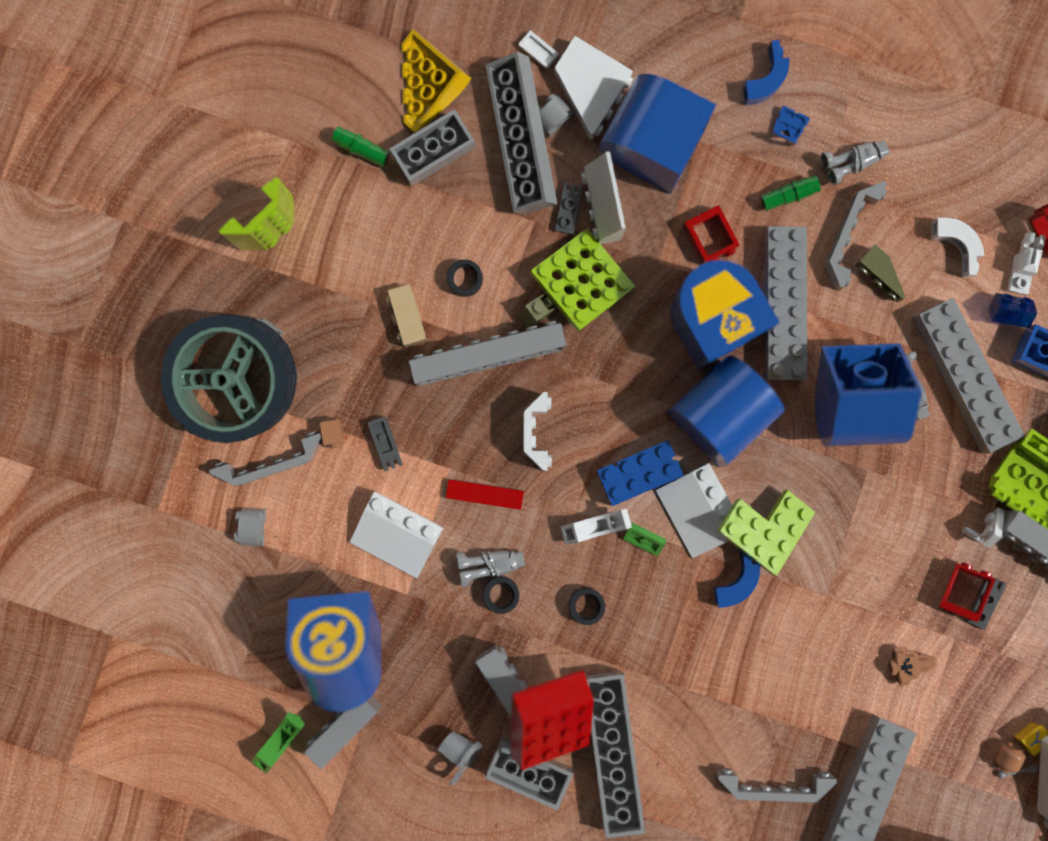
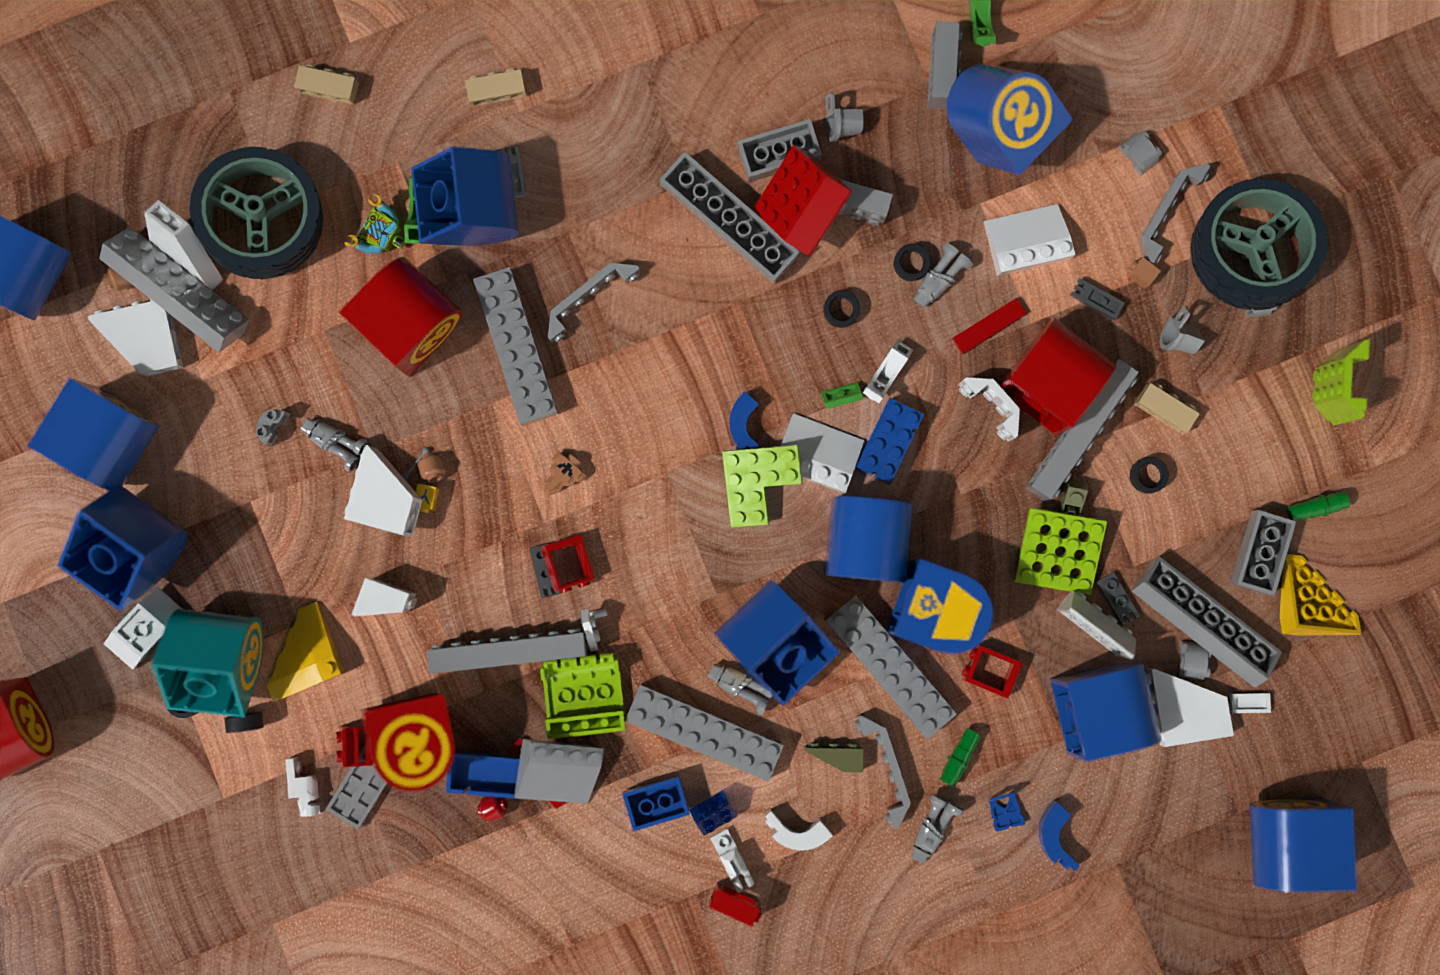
camera: 135 degrees right, 0 degrees up
none -> red brick [999,317,1117,436]
none -> light grey container [1159,305,1205,354]

